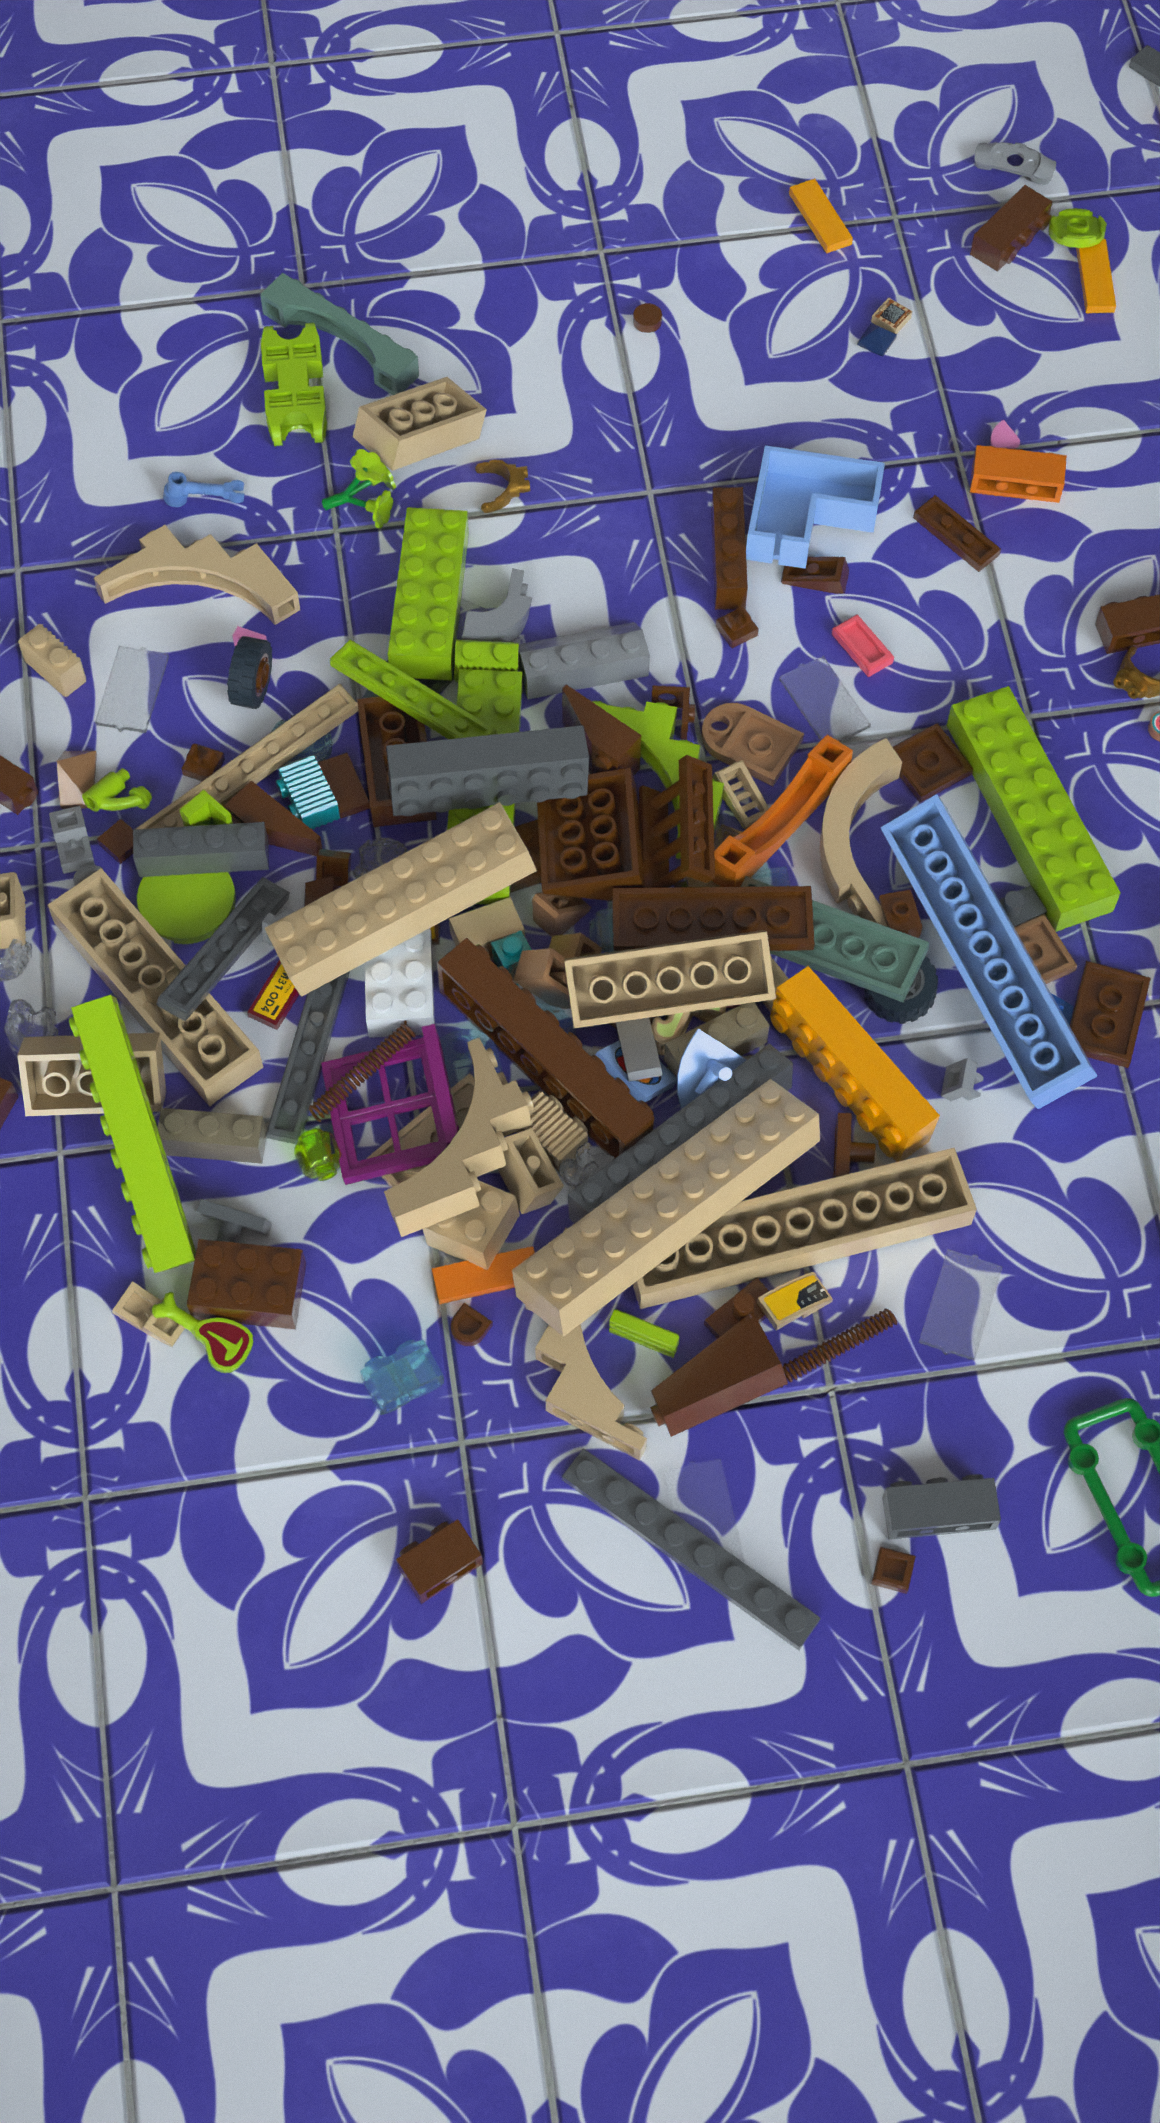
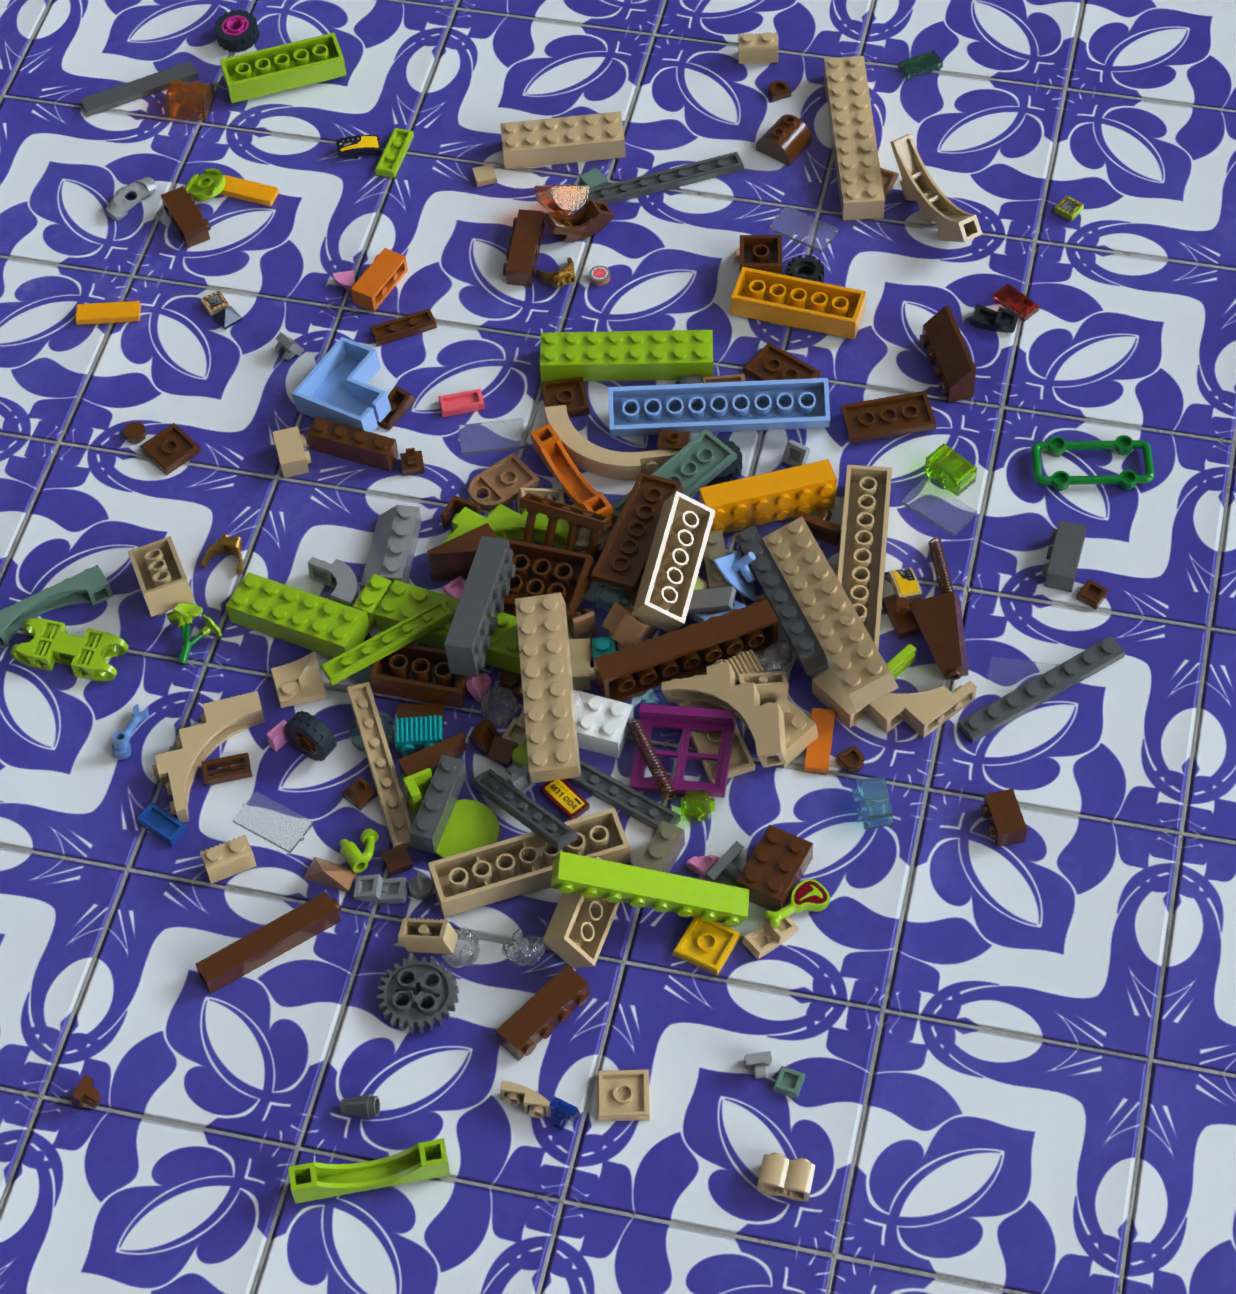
camera: 65 degrees left, 10 degrees down
none -> blue tile [135,802,188,847]
none -> reddish brown tile [139,423,201,475]
none -> reddish brown tile [201,752,253,786]
none -> tan plate [271,652,327,708]
none -> tan brick [272,426,312,478]
none -> light grey tile [274,332,305,361]
none -> bright pink tile [466,673,491,702]
none -> yellow tile [673,917,741,976]
none -> bright pink tile [686,855,720,878]
none -> reddish brown plate [840,391,937,444]
none -> clear neon green brick [925,444,977,496]

